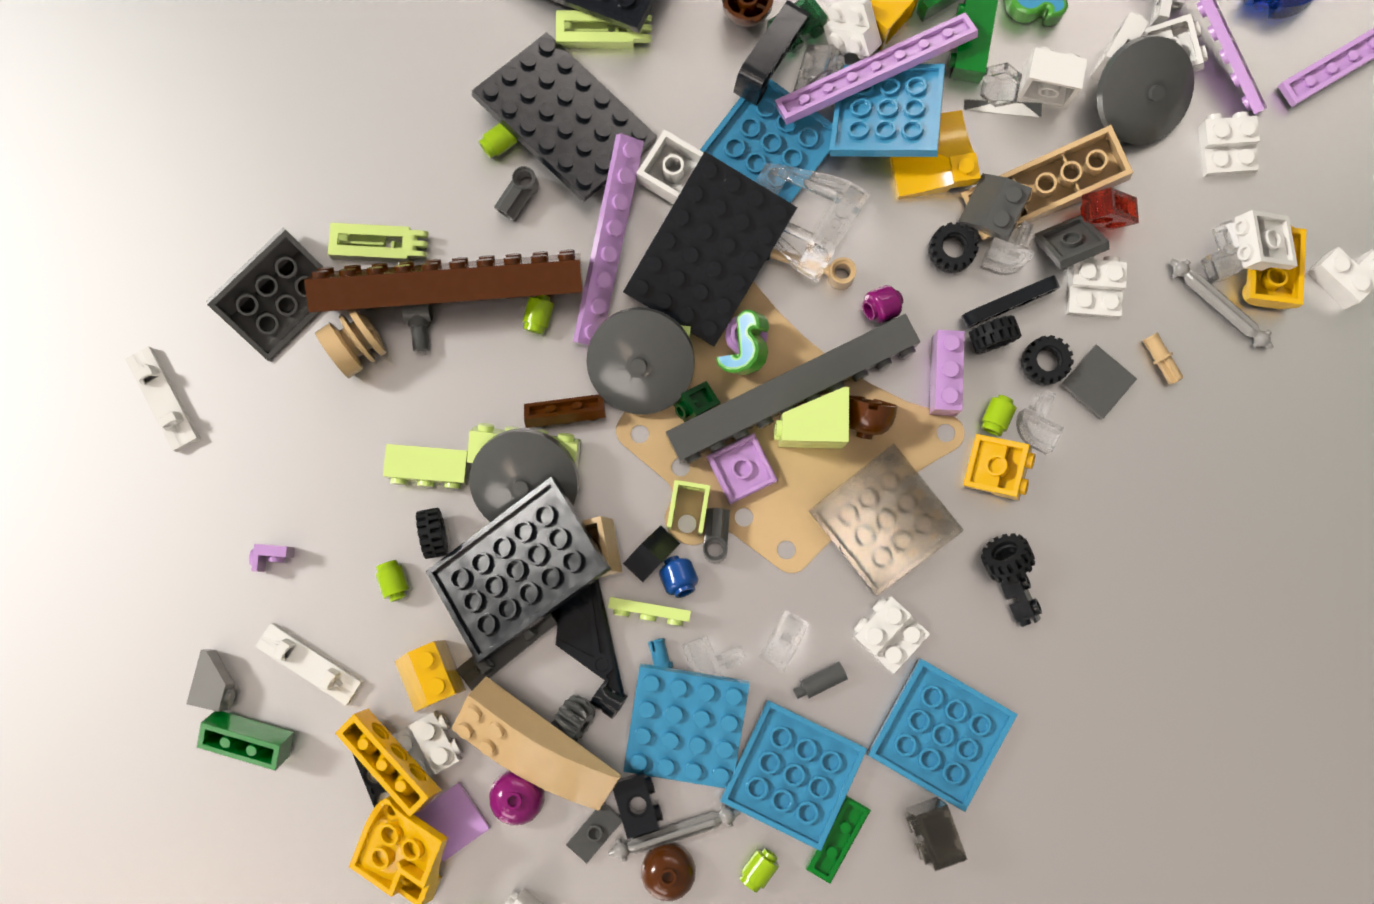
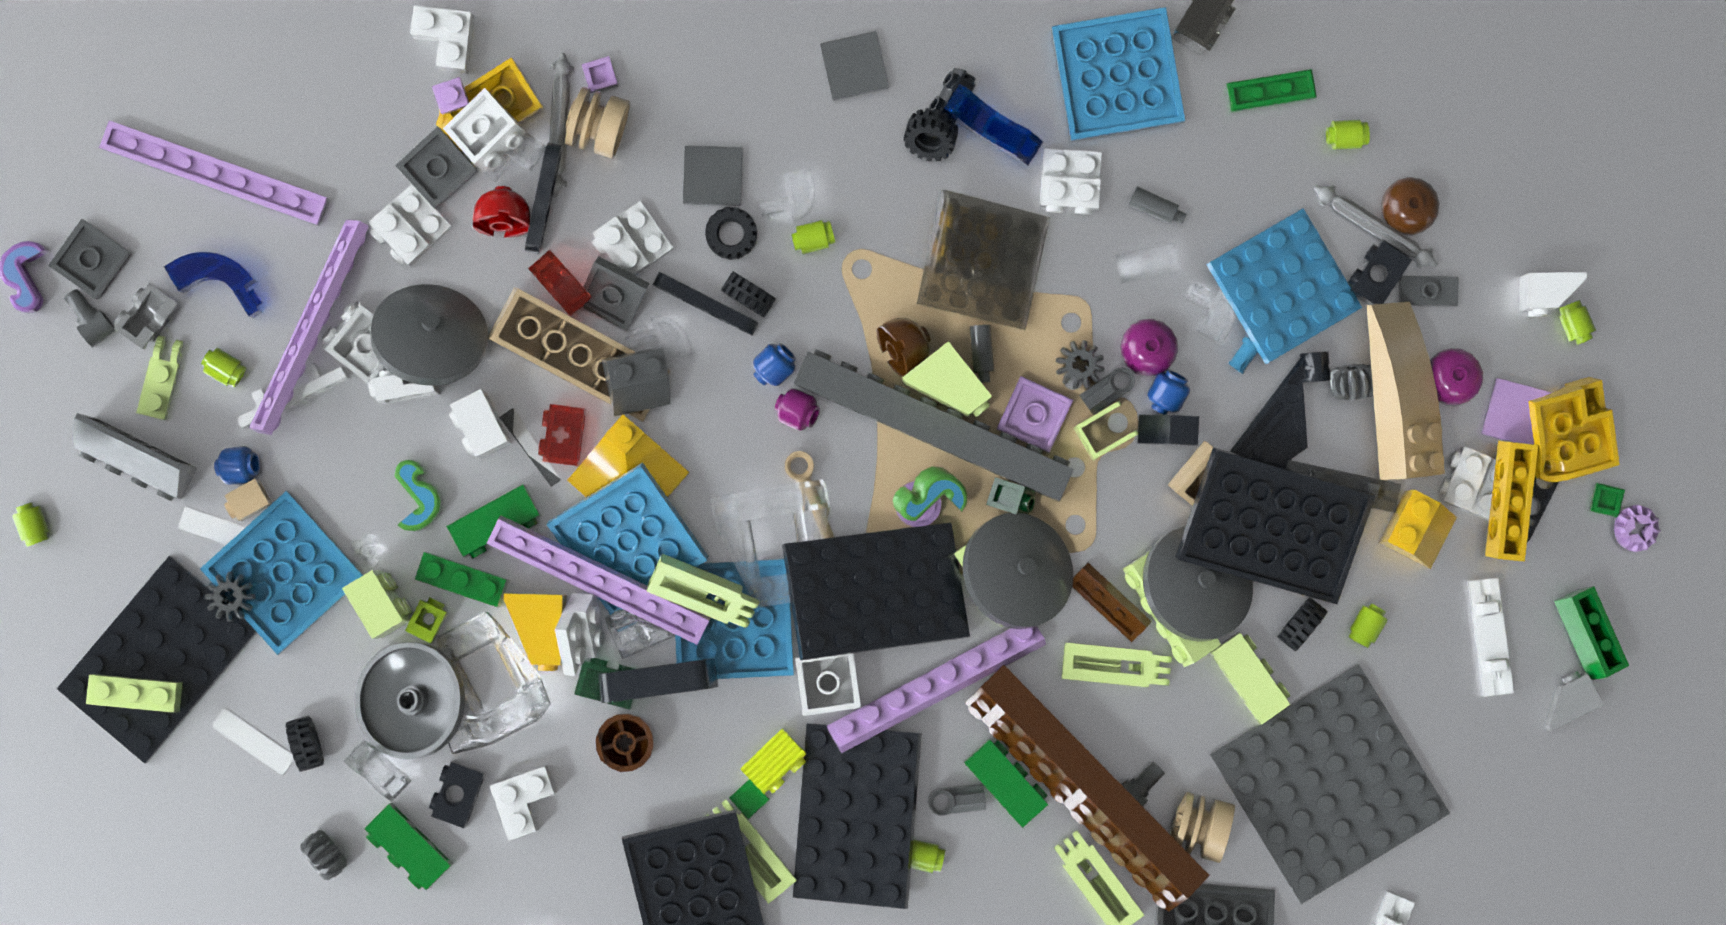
camera: 125 degrees left, 5 degrees up
lavender bracket [249,544,295,572] -> none
lime brick [522,295,554,334] -> none
yellowish green plate [608,597,691,626] -> none
dark azure plate [720,700,867,851] -> none
black tyre [928,222,979,273] -> none
lavender brick [929,330,965,416] -> none
yellow plate [963,434,1036,500] -> none
clear panel [980,62,1022,107] -> none
tan axle [1142,332,1183,384] -> none
none -> dark grey plate [395,126,478,209]
none -> lavender plate [432,77,469,115]
none -> red cylinder [472,186,531,238]
none -> black beam [525,142,563,254]
none -> clear red brick [538,404,586,467]
none -> tan wheel [565,87,631,159]
none -> lavender plate [581,56,618,93]
none -> yellowish green hinge [647,554,759,628]
none -> green tile [729,779,770,819]
none -> neon yellow brick [740,728,806,794]
none -> blue head [753,343,796,386]
none -> dark grey tile [820,31,889,101]
none -> clear blue arch [944,84,1043,166]
none -> green brick [963,739,1048,828]
none -> dark grey cylinder [970,325,994,383]
none -> dark grey gear [1055,340,1105,389]
none -> yellowish green hinge [1061,642,1172,687]
none -> magenta cylinder [1120,319,1178,377]
none -> dark grey plate [1210,664,1450,904]
none -> green tile [1589,483,1625,518]
none -> lavender gear [1614,505,1661,552]

